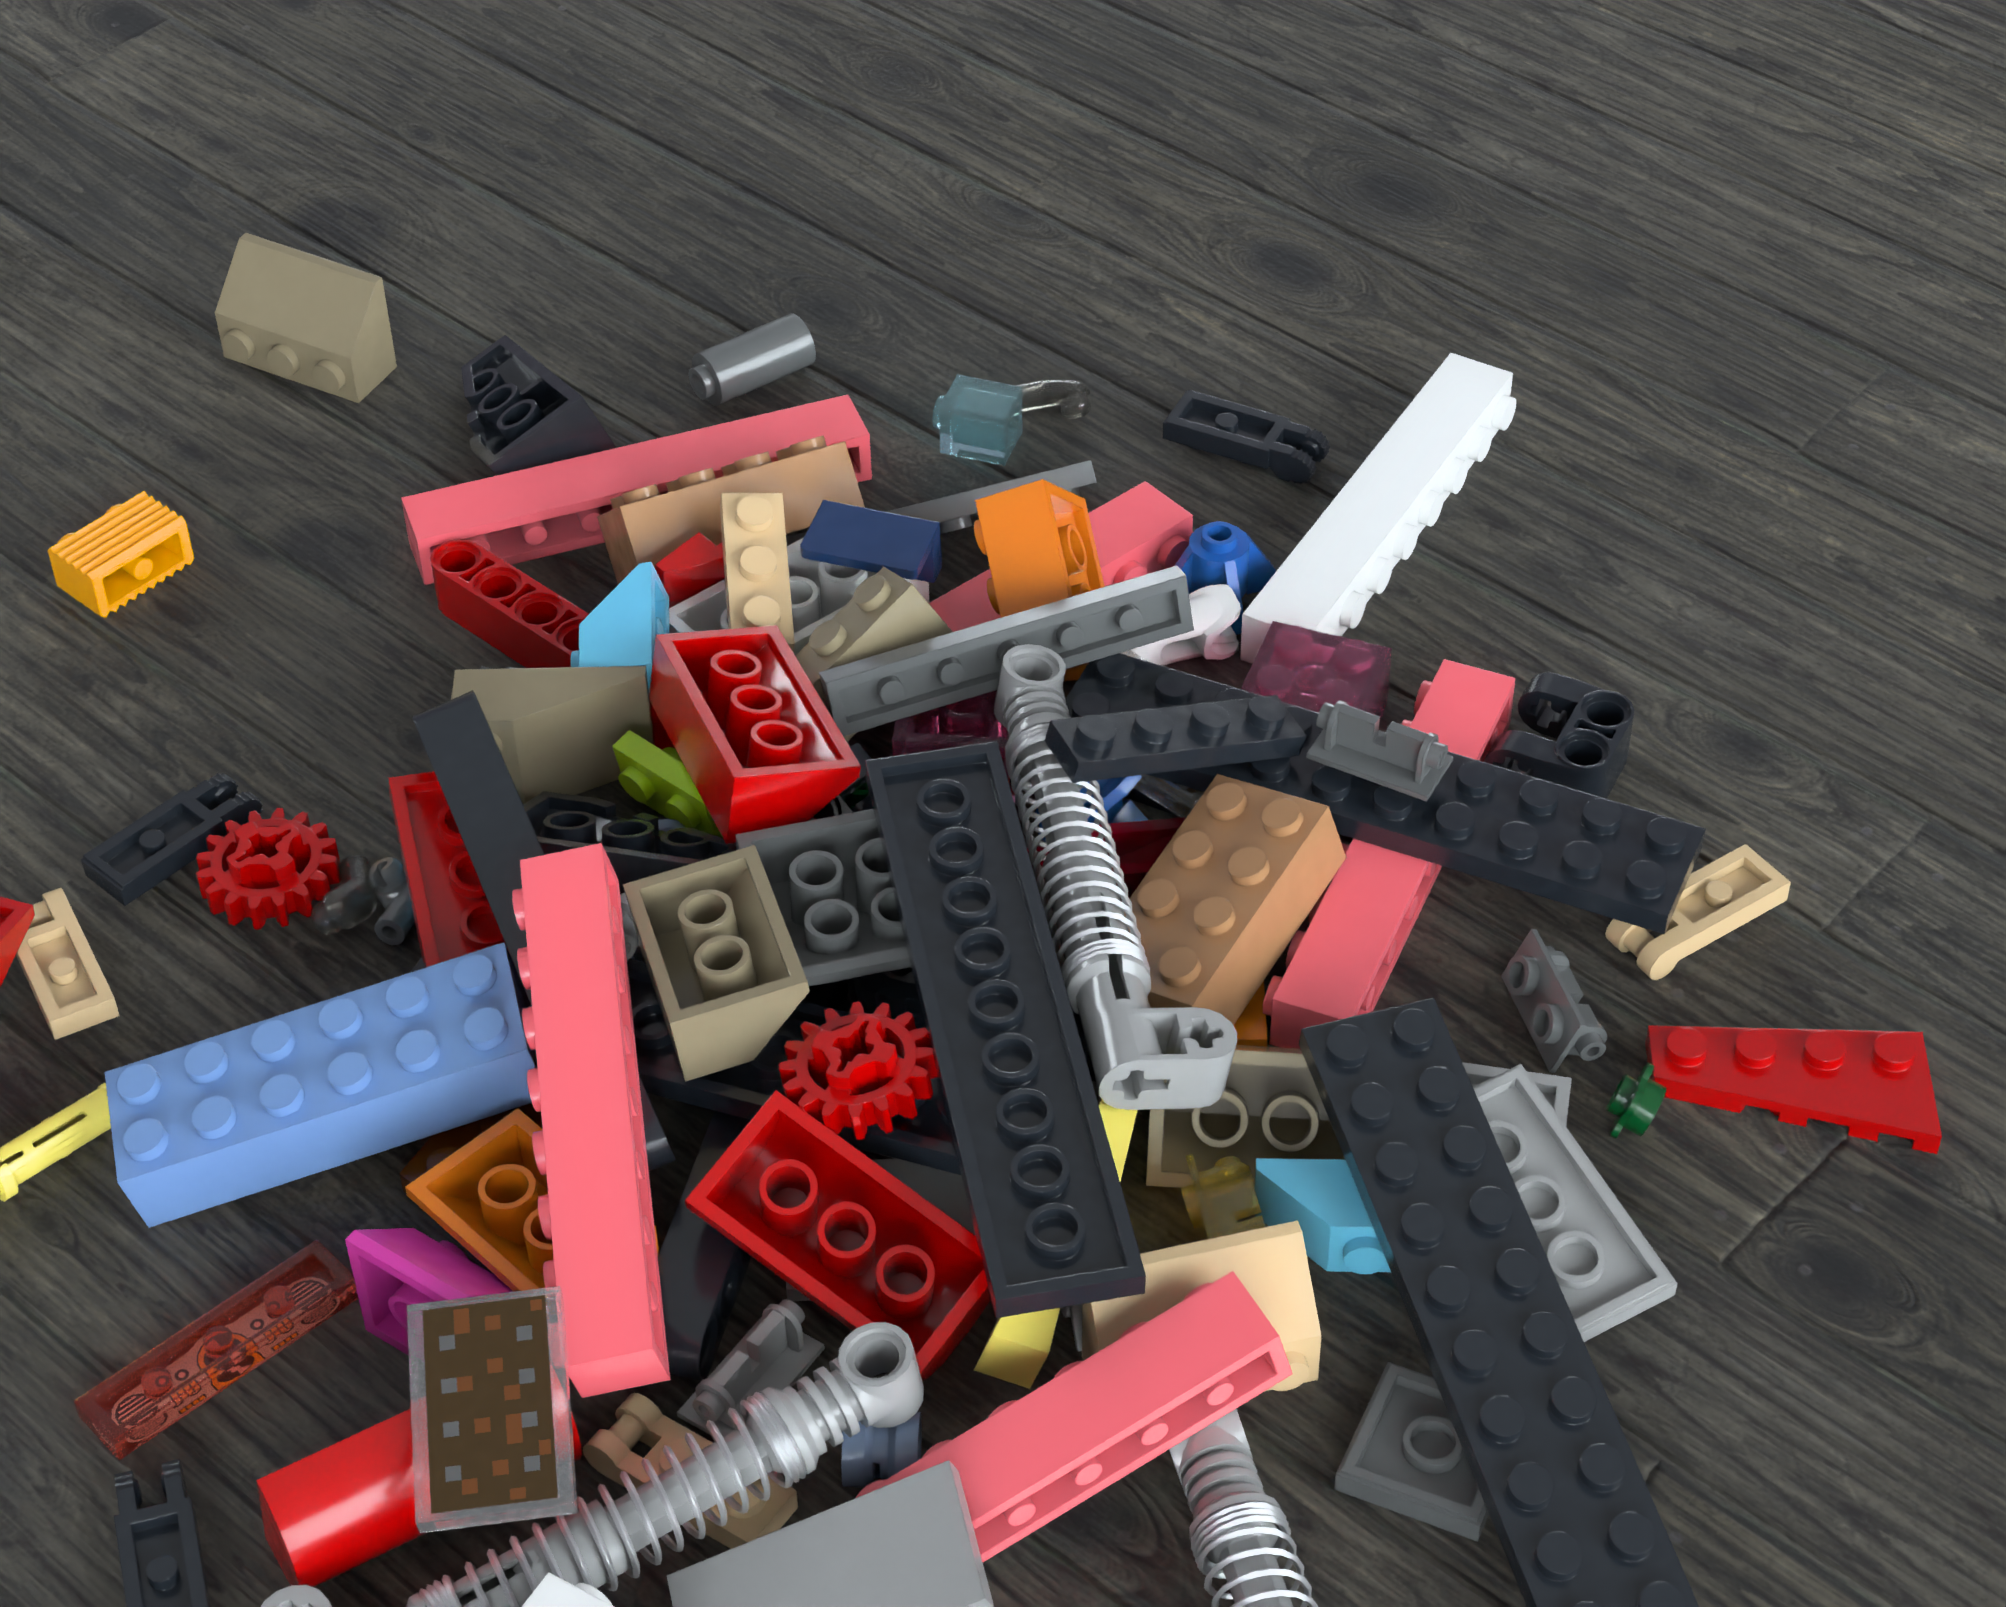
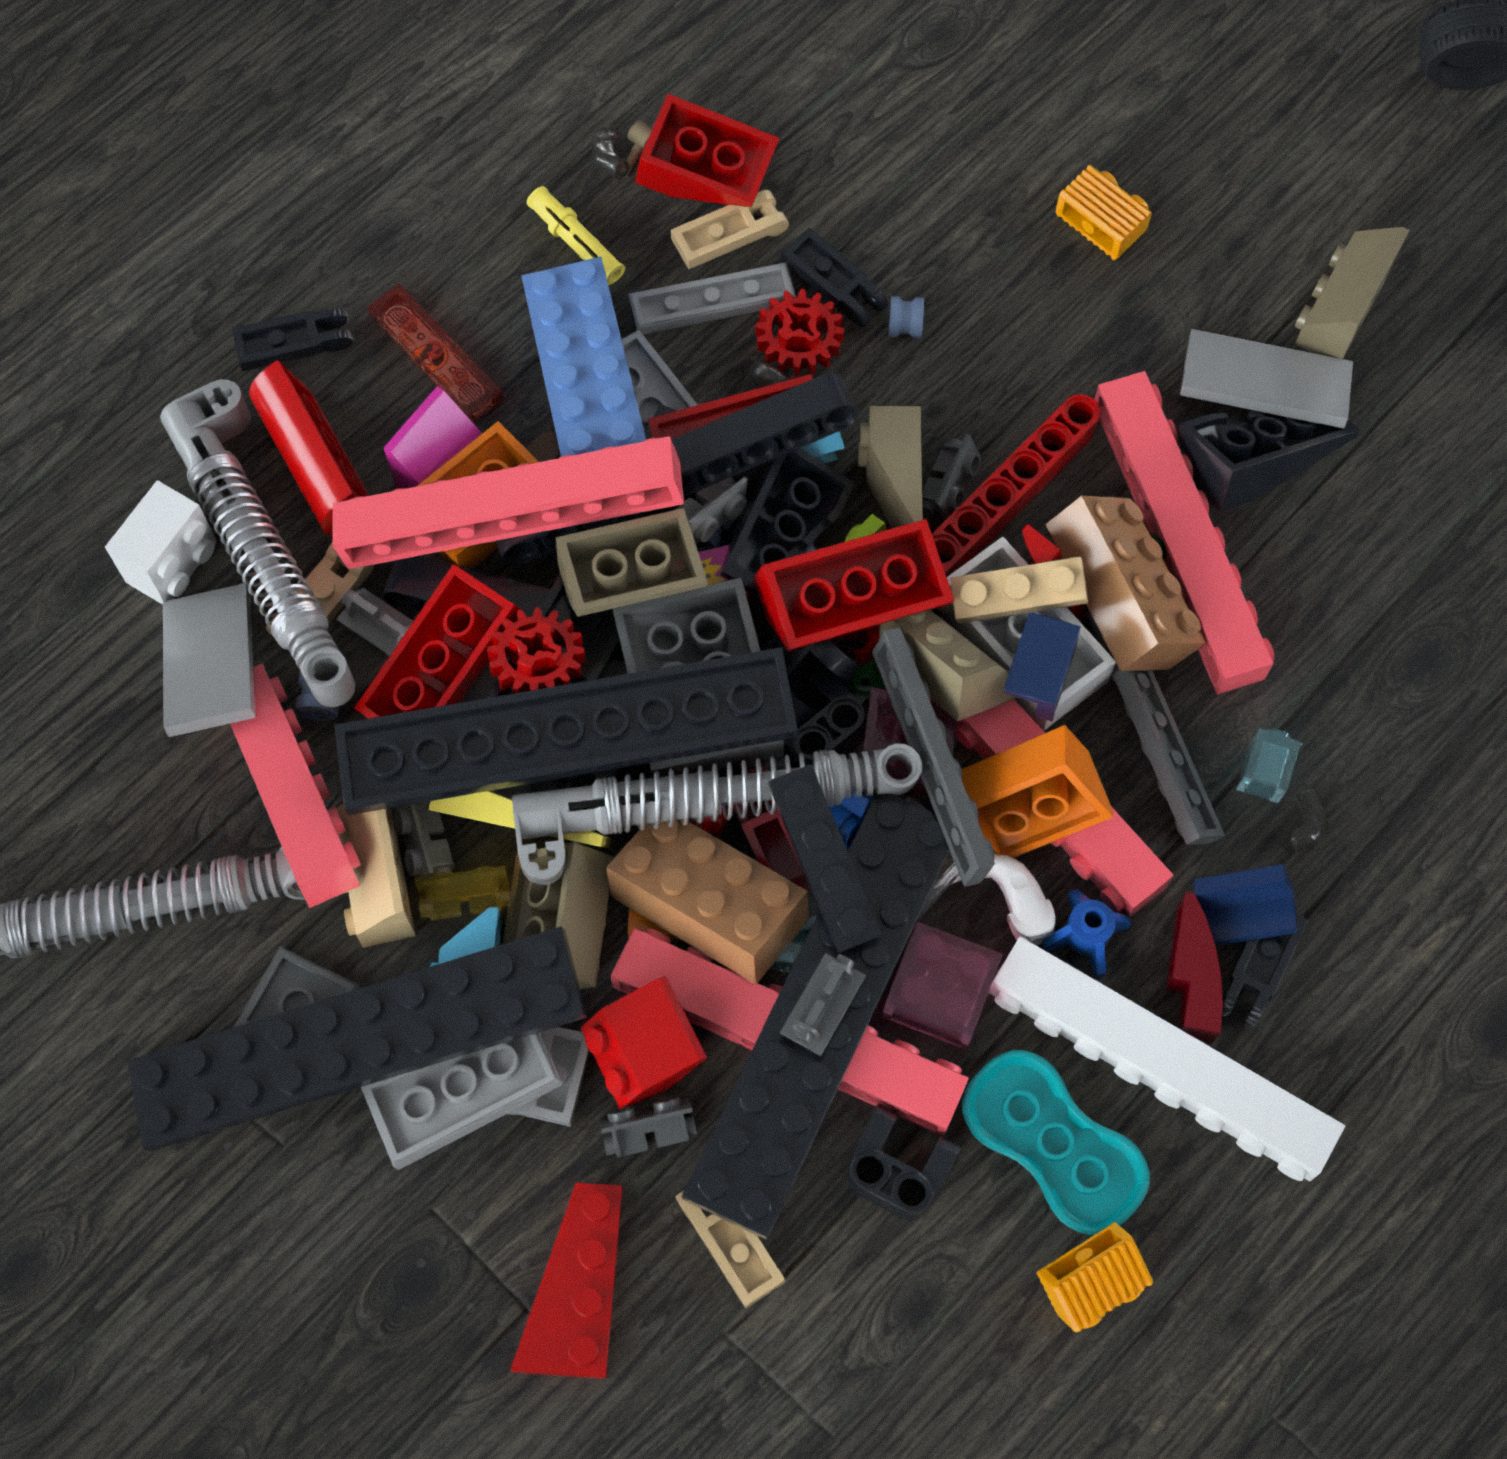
camera: 90 degrees right, 25 degrees up
tile [407,1286,578,1533] -> none
medium azure slope [570,561,669,692] -> none
dark grey brick [688,313,816,406] -> none
dark green plate [1606,1062,1667,1139] -> none
none -> red slope [580,976,707,1110]
none -> light grey tile [629,262,796,335]
none -> sand blue wheel [888,296,924,339]
none -> teal plate [962,1050,1150,1235]
none -> light orange brick [1036,1222,1153,1332]
none -> dark red slope [1165,892,1223,1043]
none -> light grey tile [1180,329,1353,428]
none -> dark blue panel [1194,864,1298,946]

